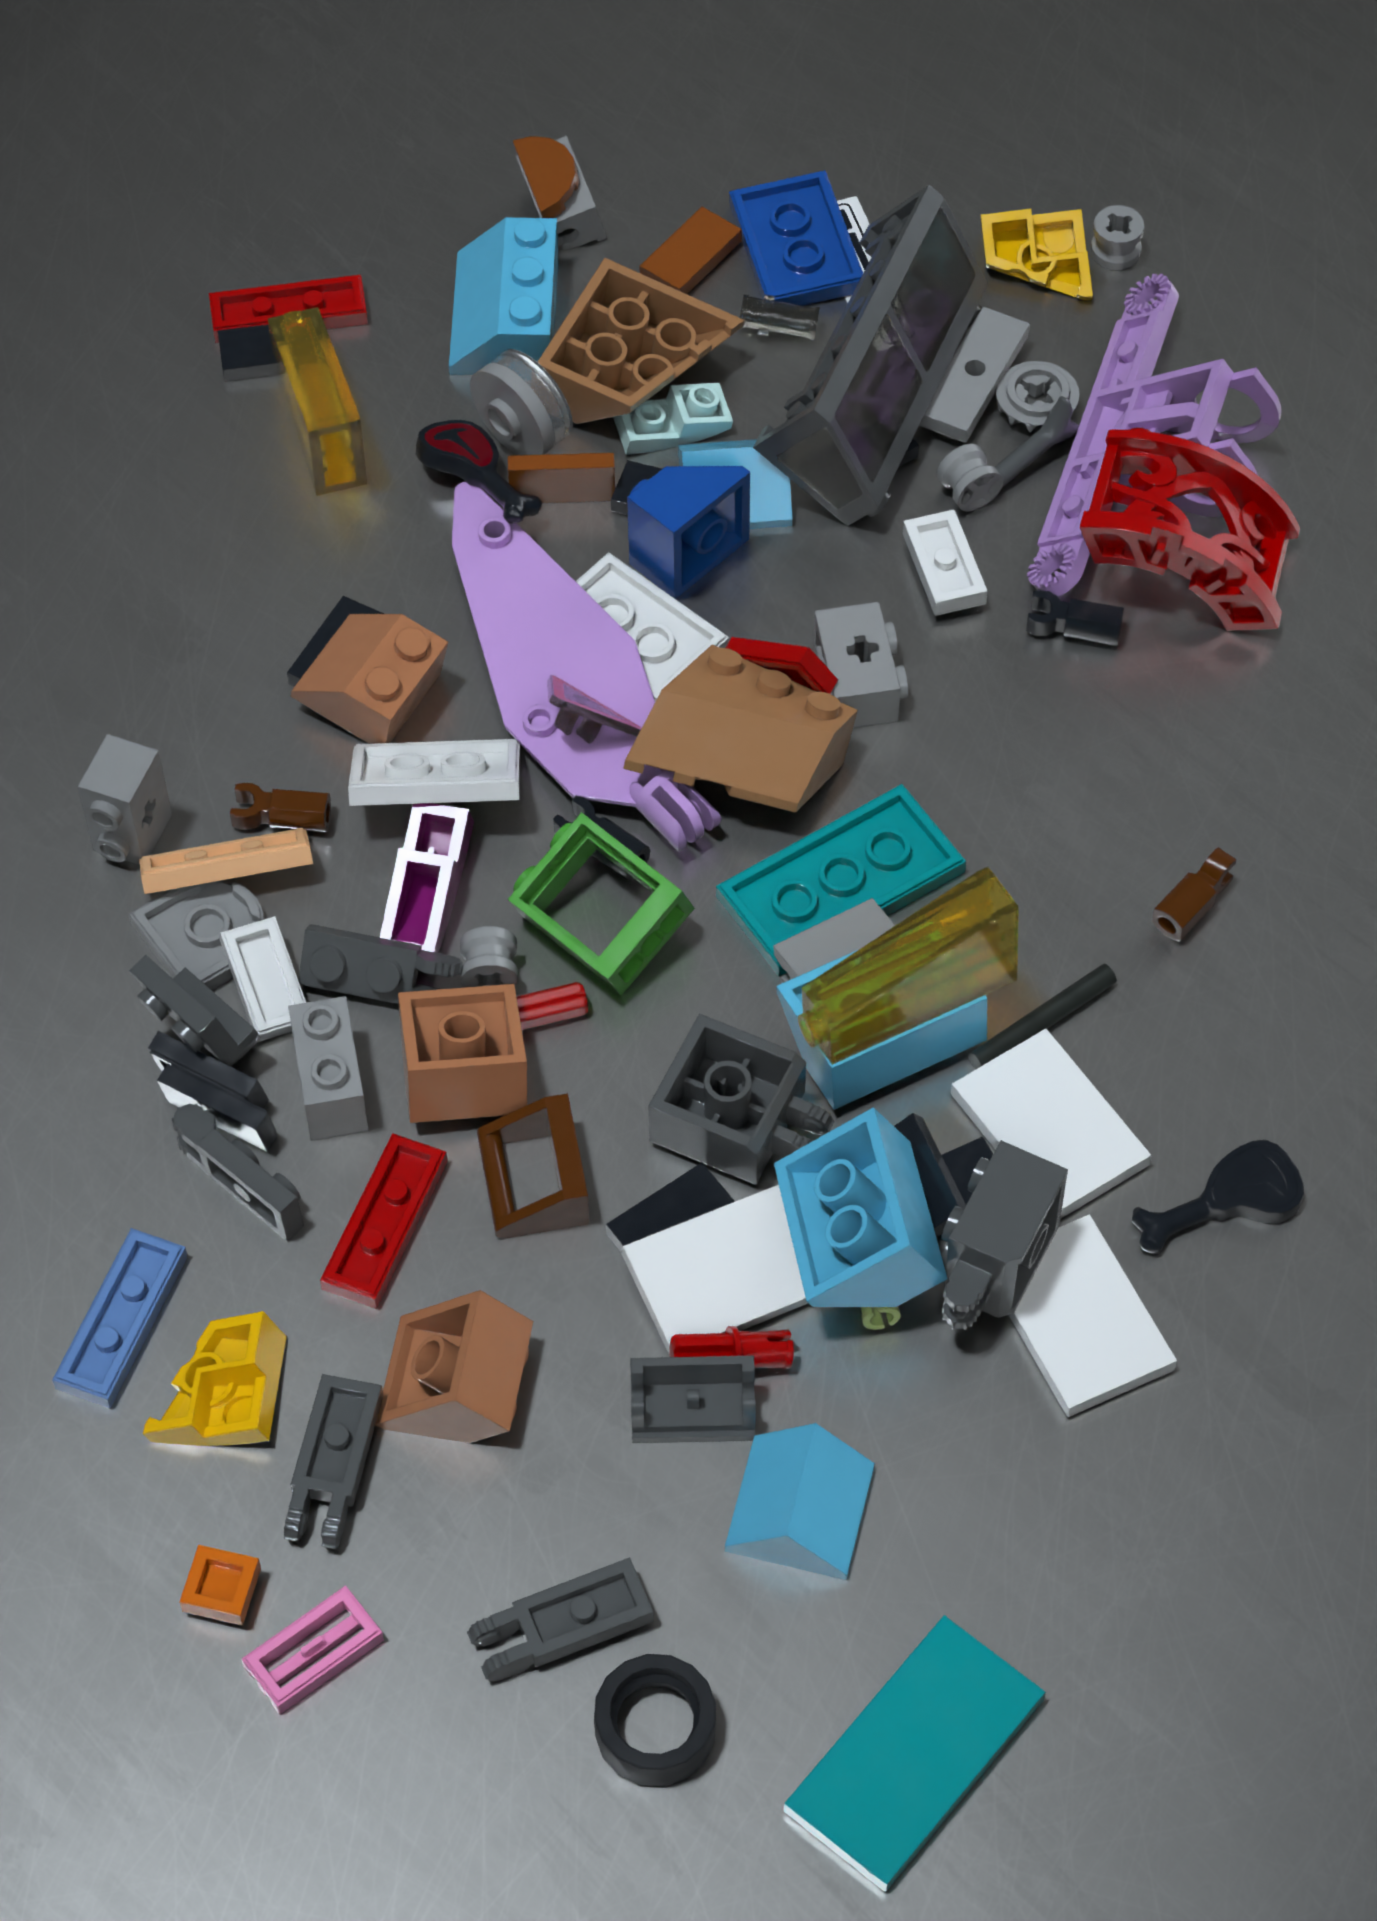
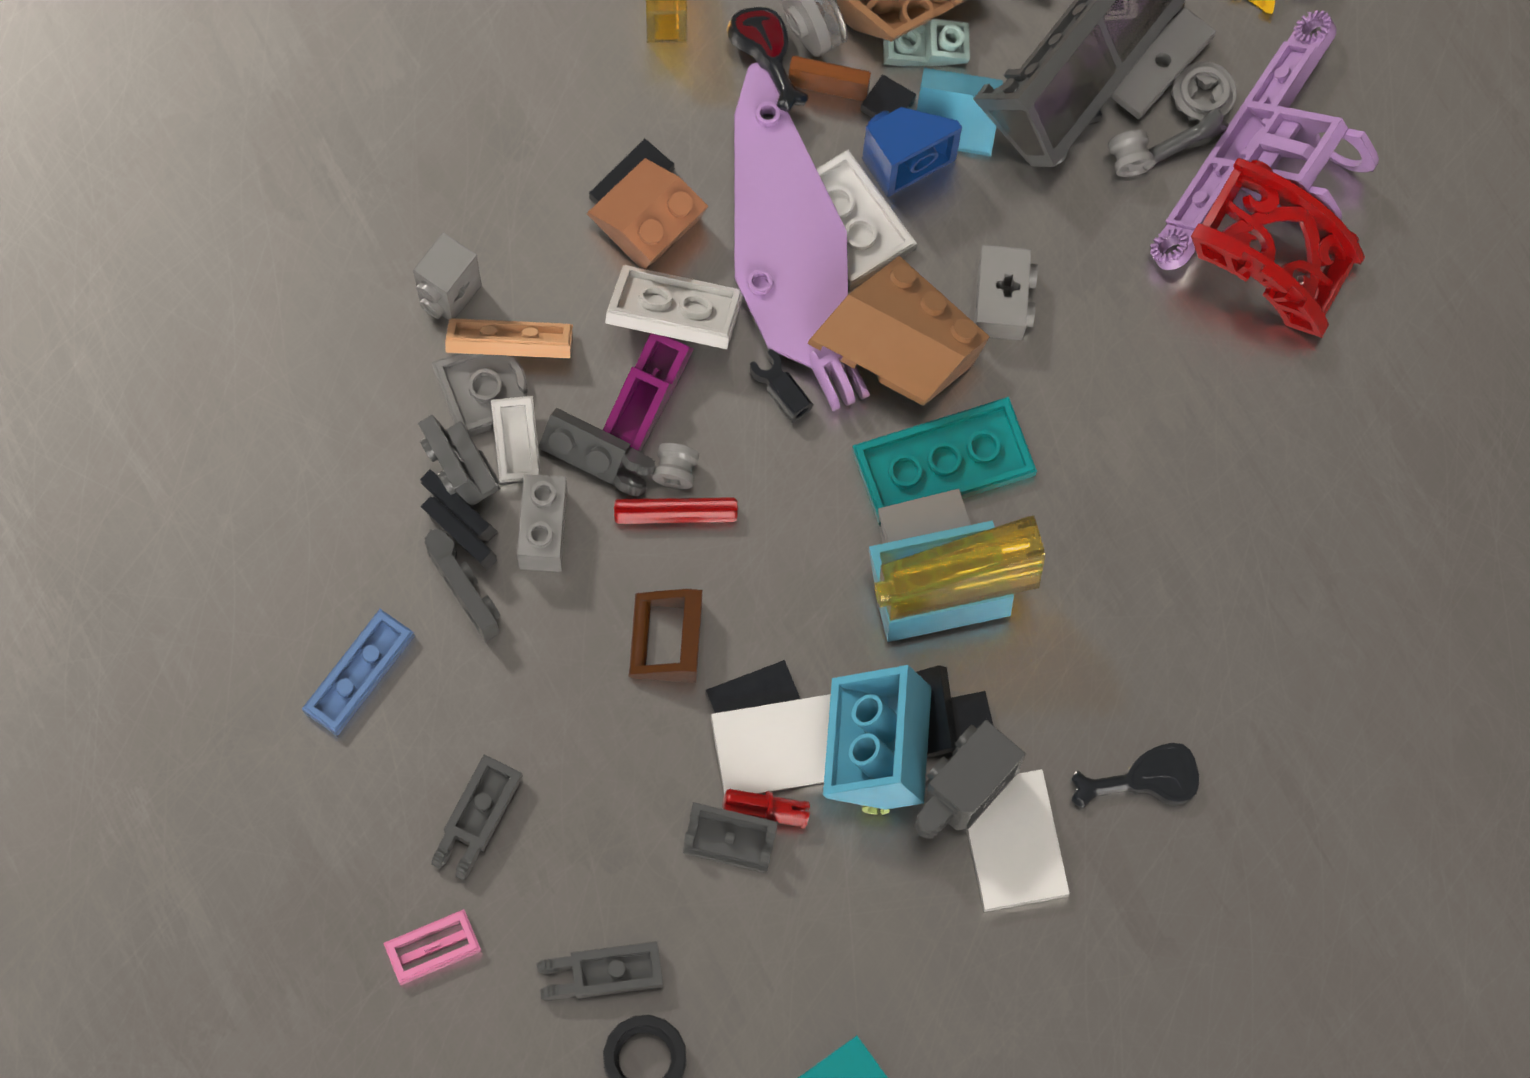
camera: 10 degrees right, 15 degrees up
yellow slope [143,1311,287,1446] -> none
orange plate [179,1545,261,1626] -> none
reddish brown bar [230,783,331,832] -> none
red tile [320,1133,448,1309] -> none
nougat slope [376,1290,534,1443] -> none
nougat slope [398,984,527,1123] -> none
bright green window [508,812,695,996] -> none
clear smoke piece [547,675,642,743] -> none
dark grey hinge [648,1013,835,1185] -> none
red tile [725,637,838,694] -> none
medium azure slope [725,1423,875,1580] -> none
white plate [903,509,988,616] -> none
white tile [950,1029,1151,1219] -> none
pearl dark grey bar [968,964,1117,1069] -> none
black bar [1026,590,1124,646] -> none
reddish brown bar [1152,847,1237,941] -> none

